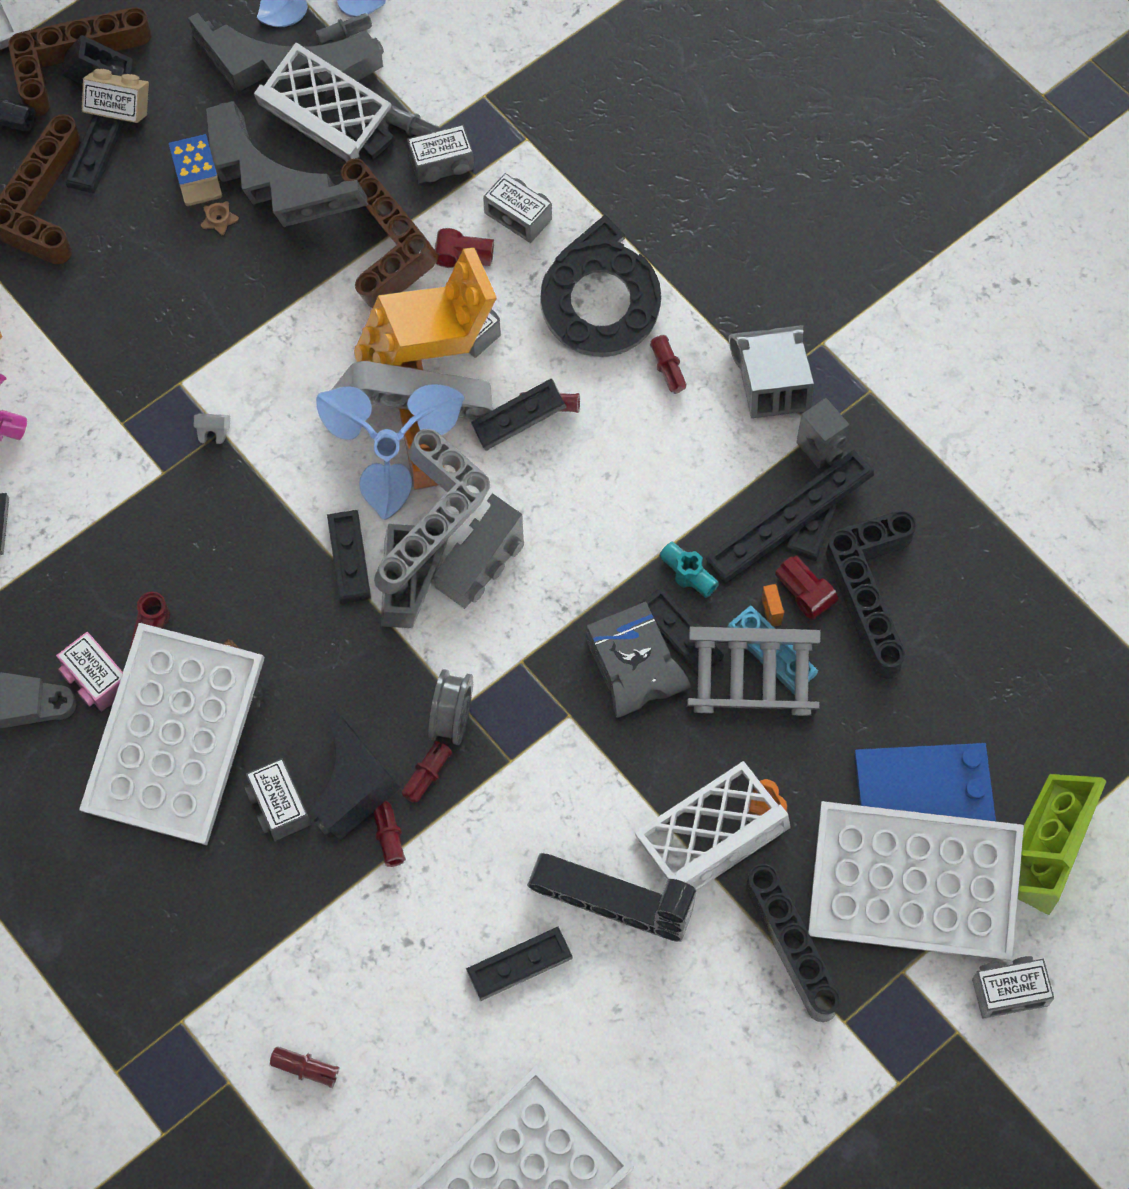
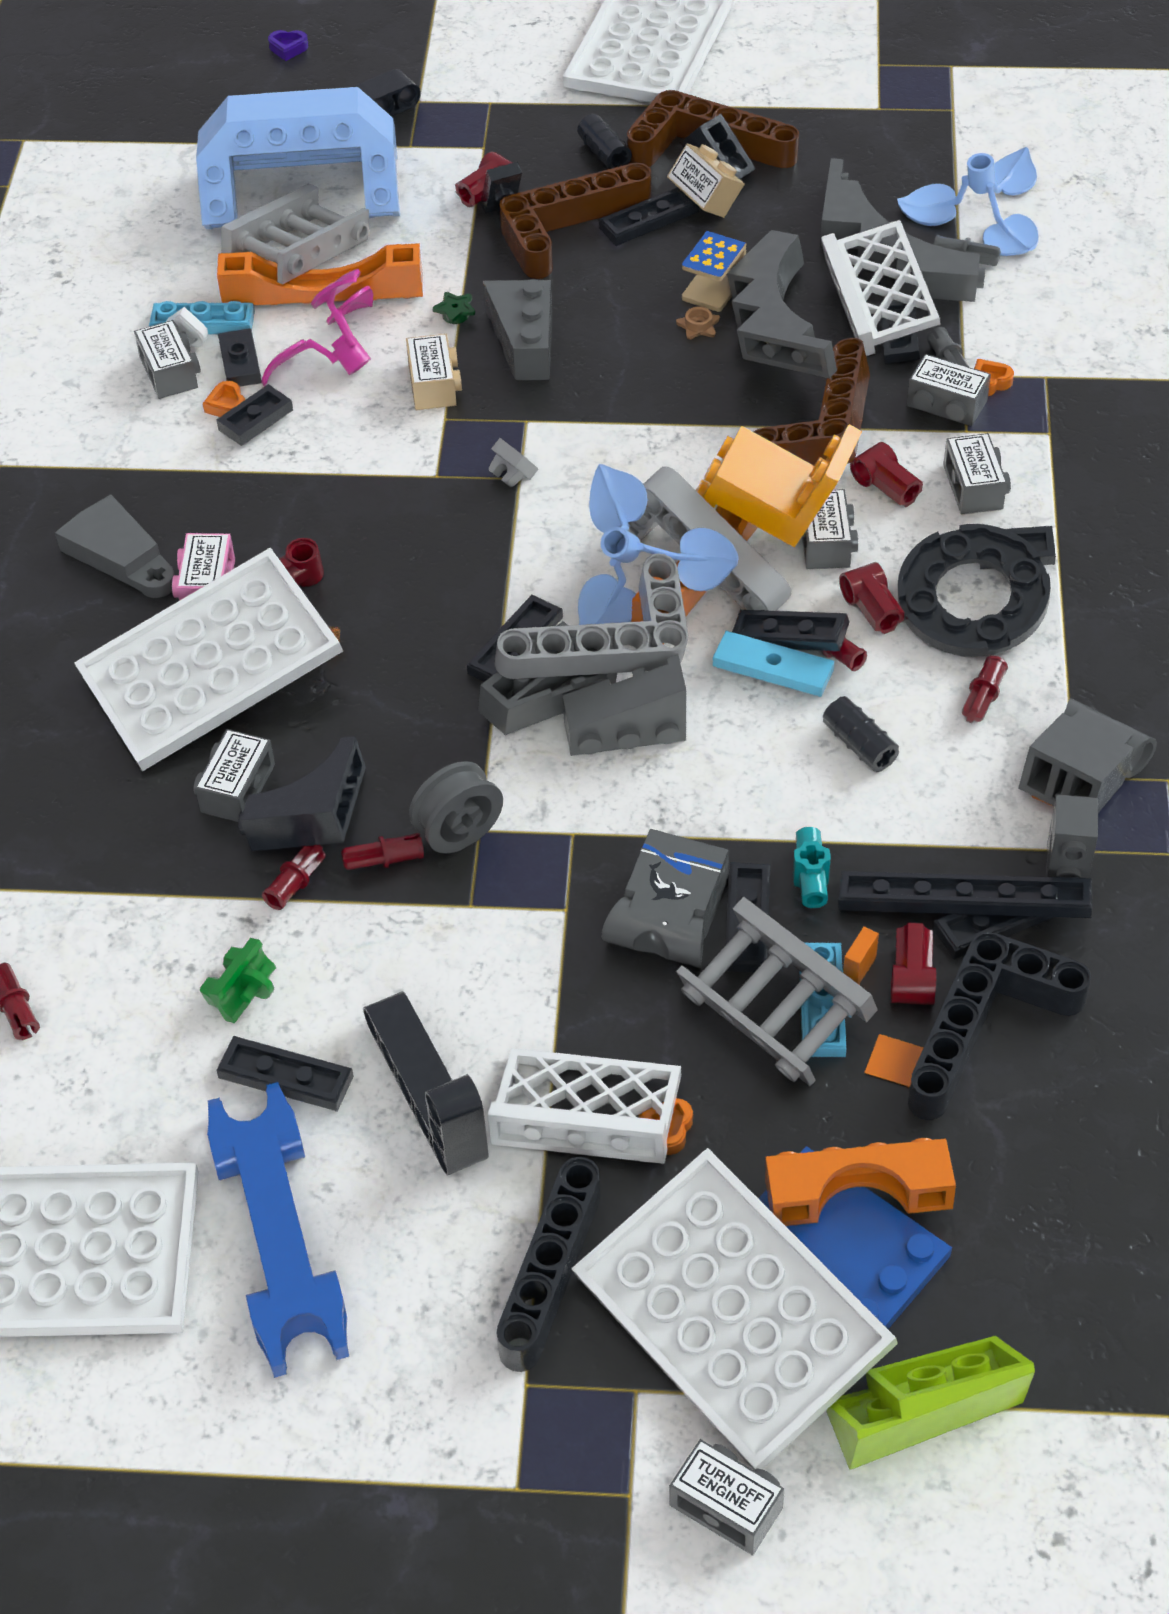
camera: 45 degrees right, 15 degrees down
none -> green hips [200,938,276,1023]
none -> blue piece [207,1082,349,1378]
none -> brick [406,334,462,410]
none -> dark green plate [432,292,476,324]
none -> dark grey wedge [483,279,552,380]
none -> medium azure tile [713,631,835,697]
none -> orange arch [765,1138,956,1226]
none -> black axle [823,696,899,772]
none -> dark red piece [839,562,904,634]
none -> orange sticker [864,1034,924,1087]
none -> orange tile [974,359,1014,396]

